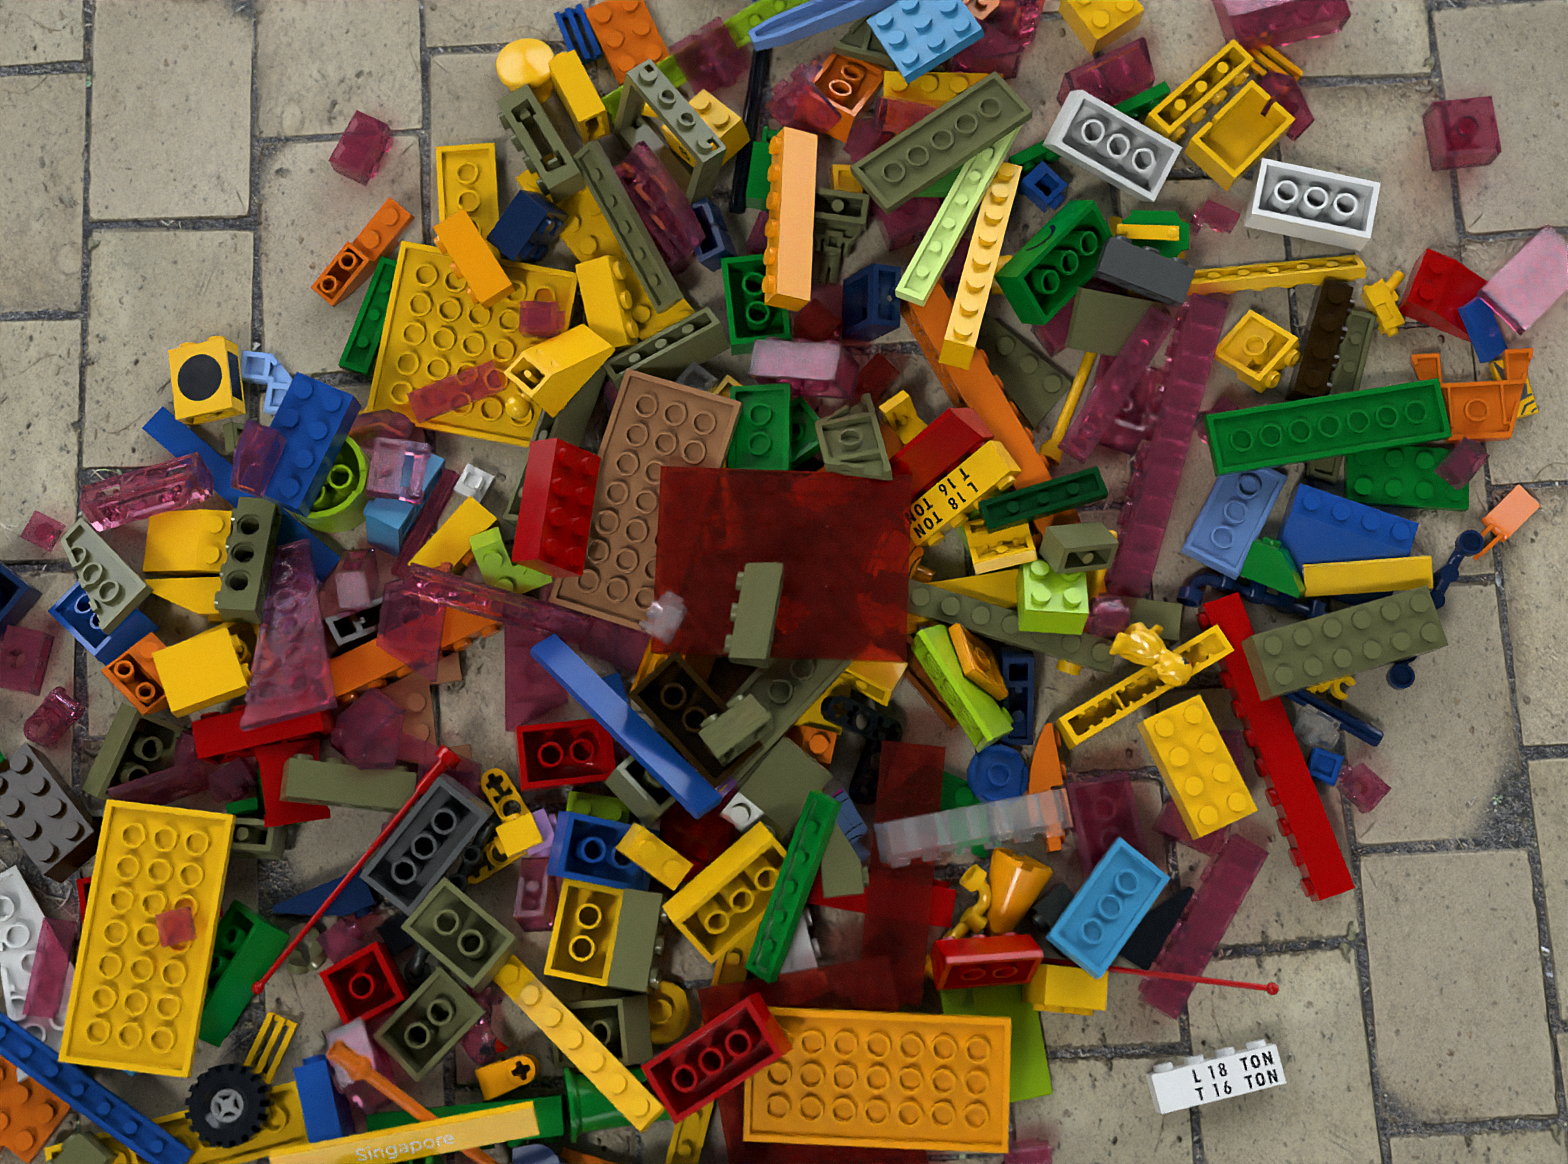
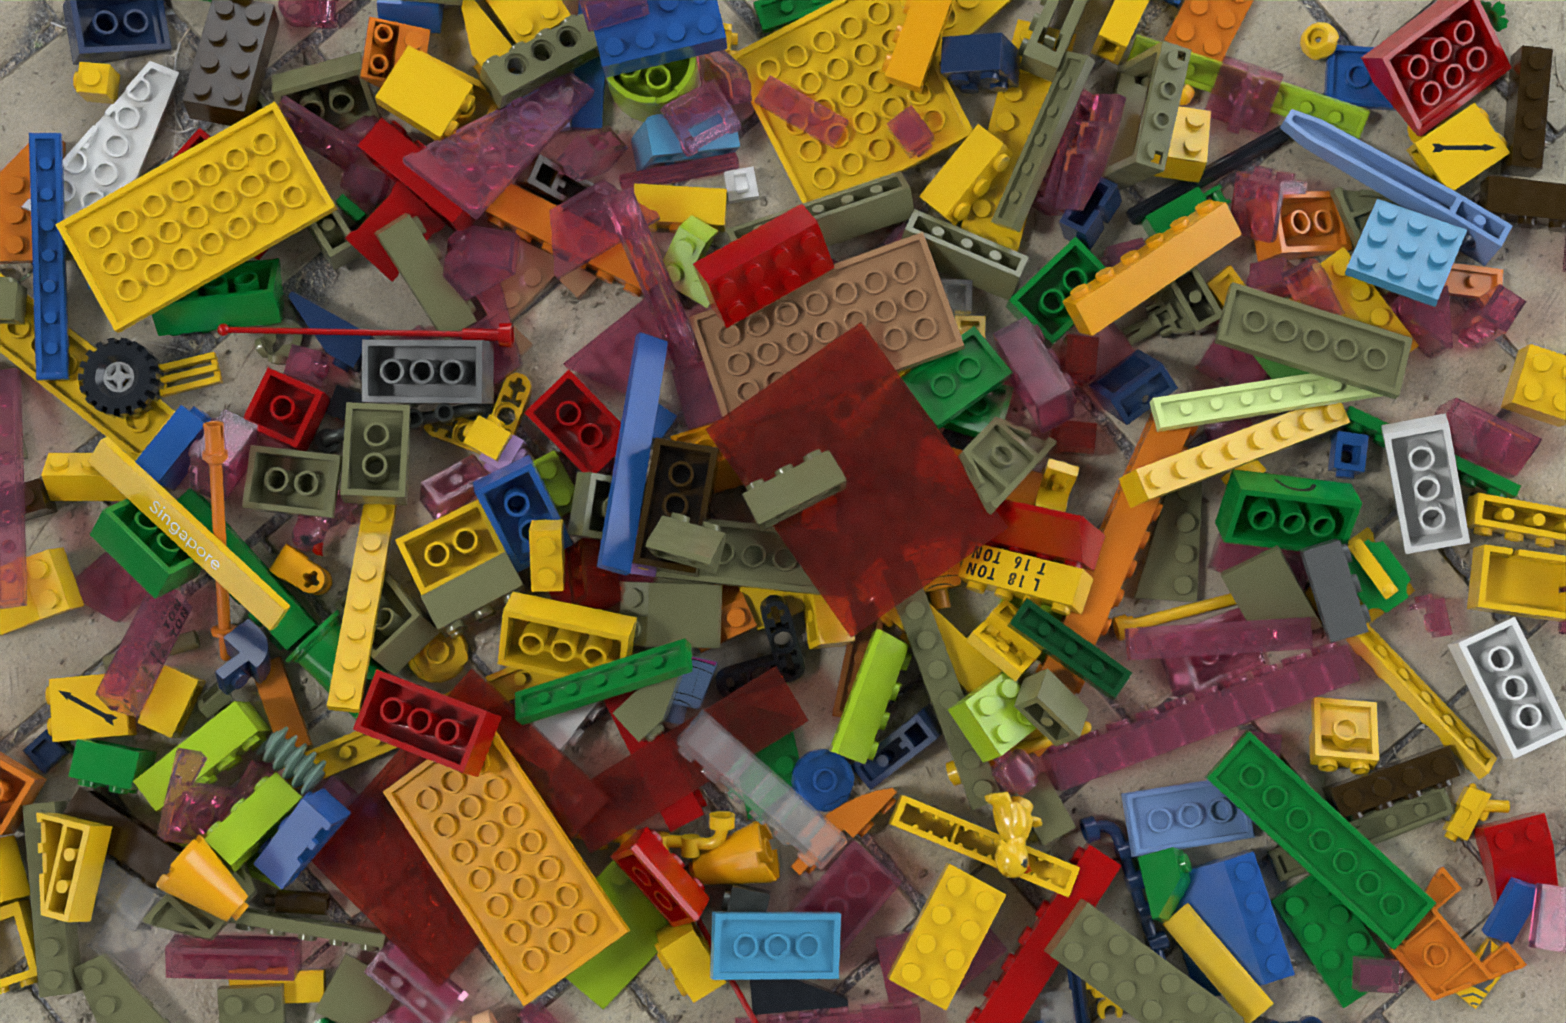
camera: 55 degrees right, 5 degrees up
clear pink tile [22,917,78,1019] -> none
tile [155,906,197,947] -> none
yellow slope [503,324,616,419] -> none
clear brick [638,591,688,644] -> none
light orange tile [948,623,1008,701] -> none

